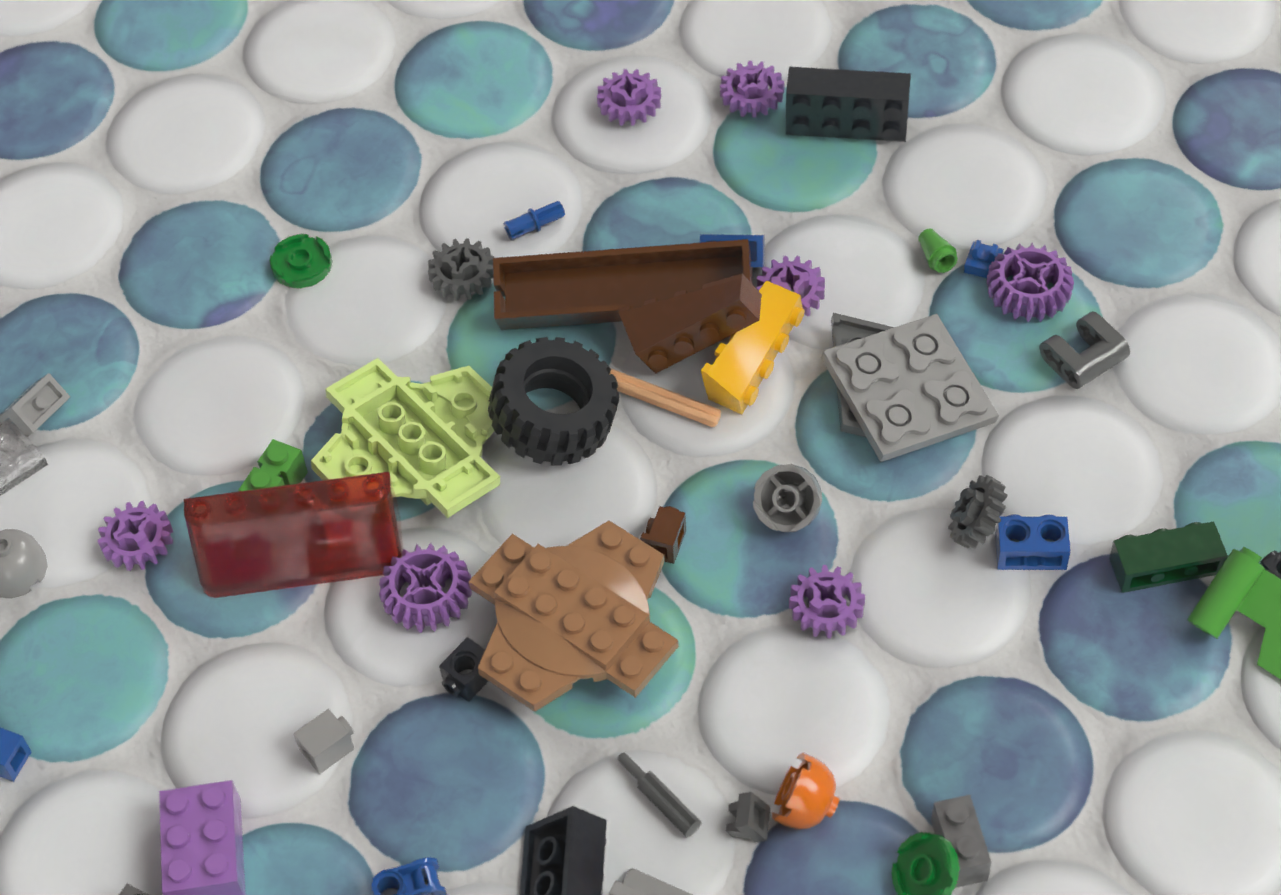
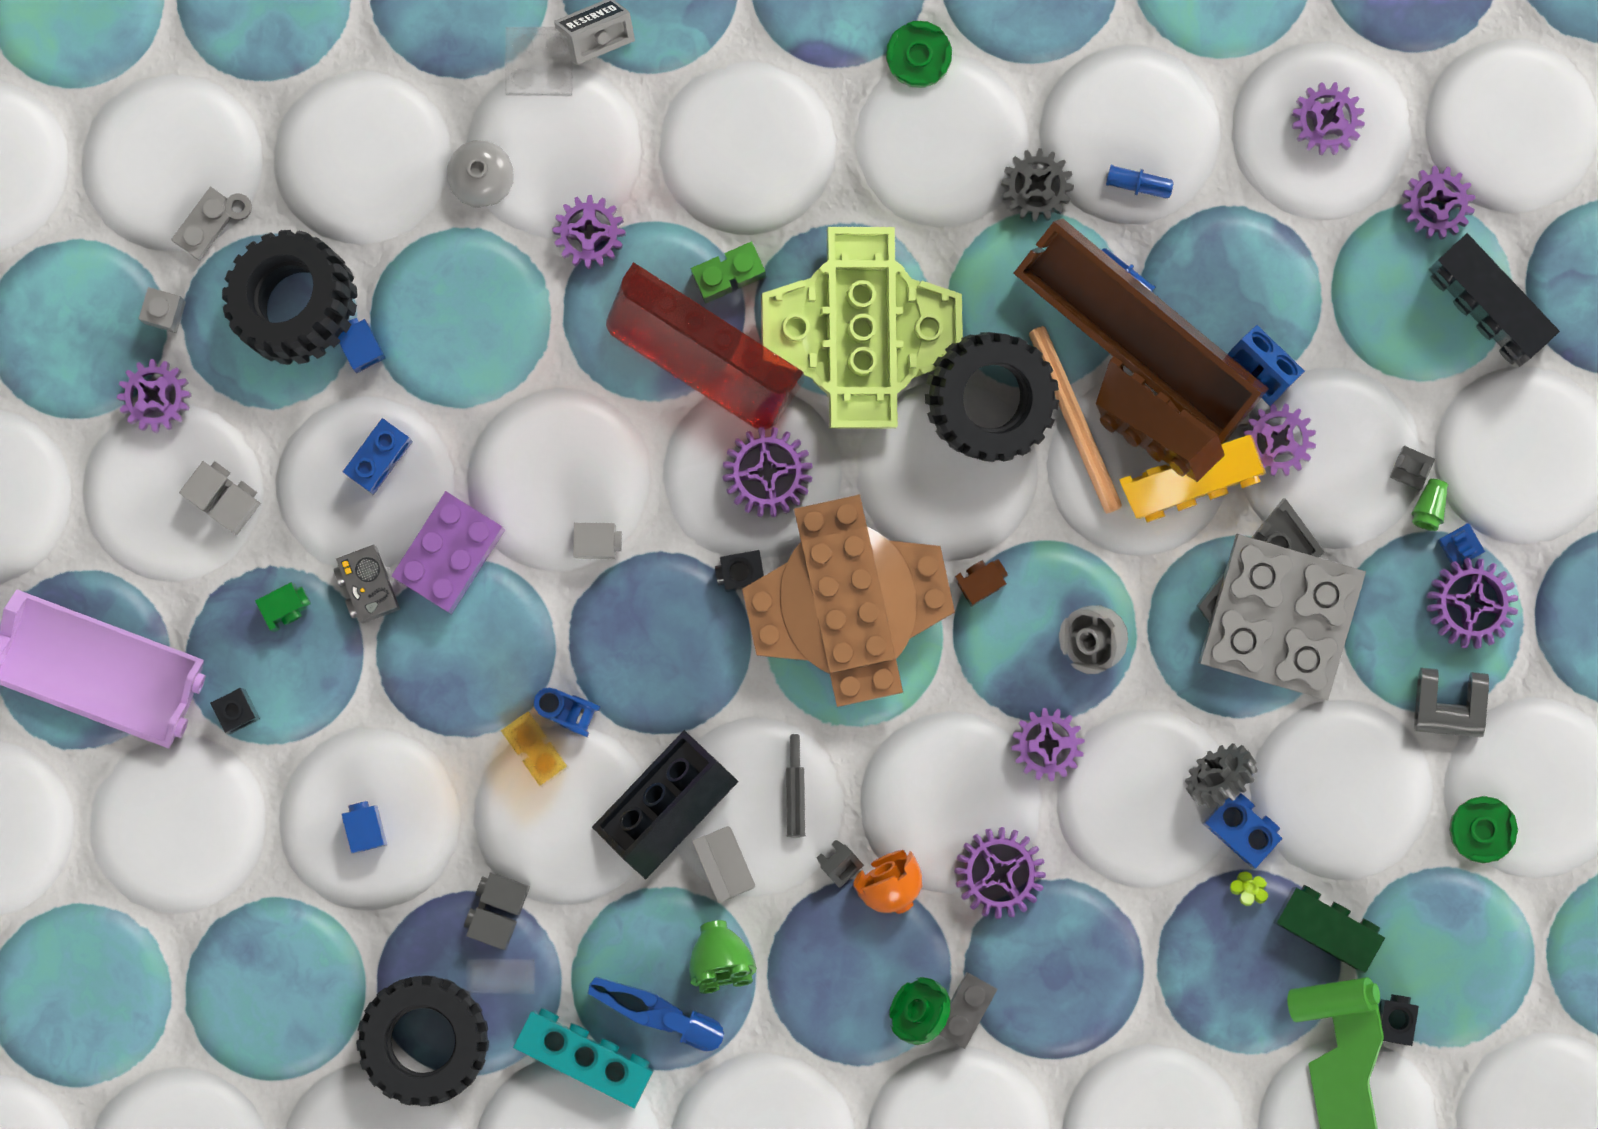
camera: 40 degrees right, 30 degrees up
none -> blue brick [342,418,413,495]
none -> medium lavender gear [954,827,1046,919]
none -> lime plant [1230,871,1268,906]
none -> dark grey tile [1390,446,1435,490]
none -> green tile [1449,796,1518,863]

